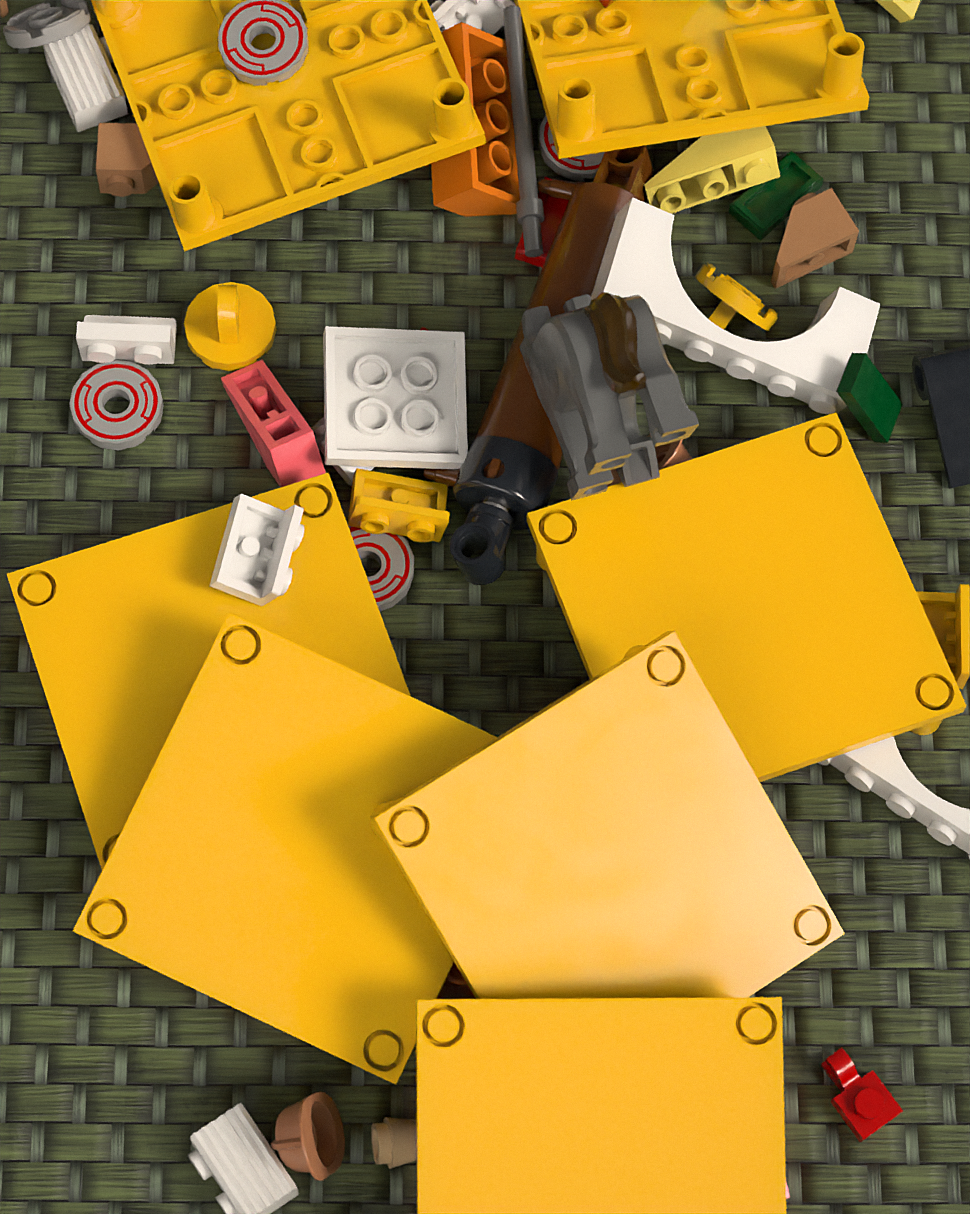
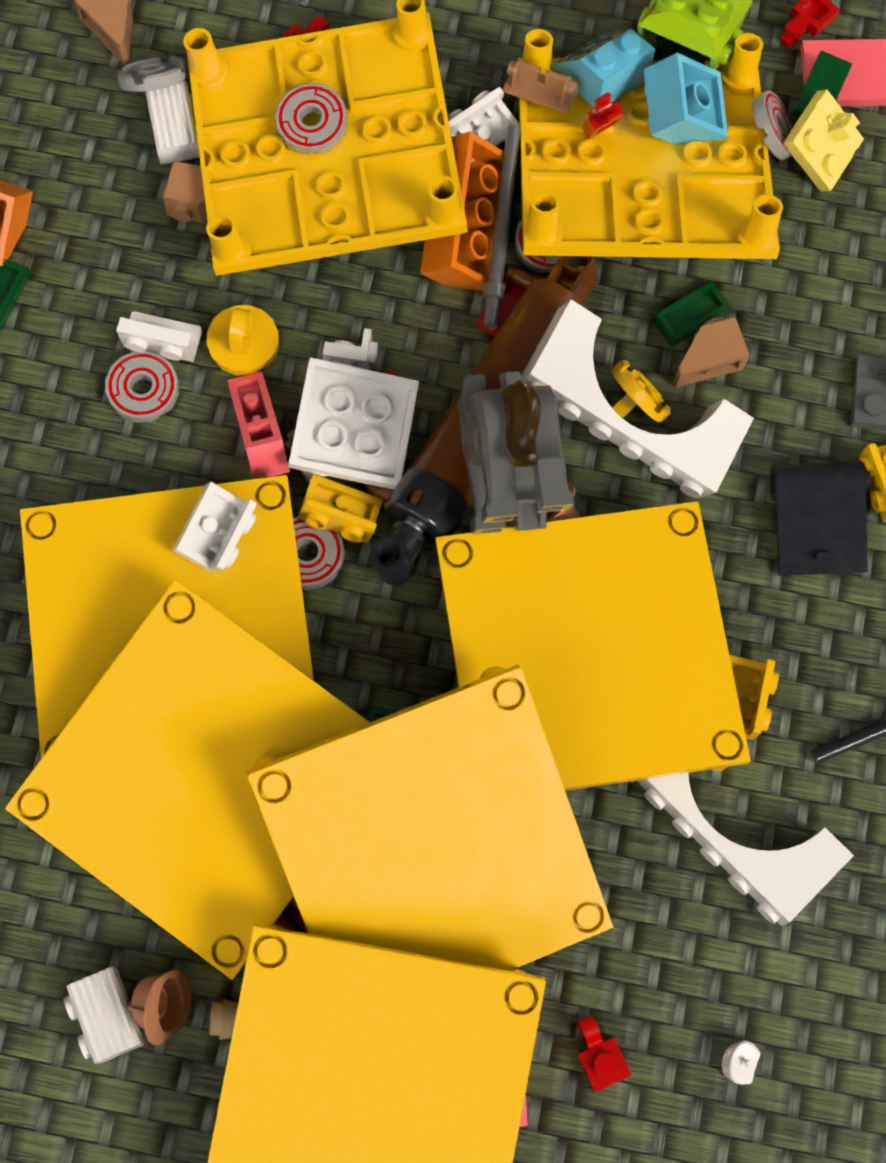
camera: 10 degrees right, 5 degrees up
light yellow slope [644,126,780,214] -> none
dark green tile [836,353,903,443] -> none
none -> white bracket [323,328,378,370]

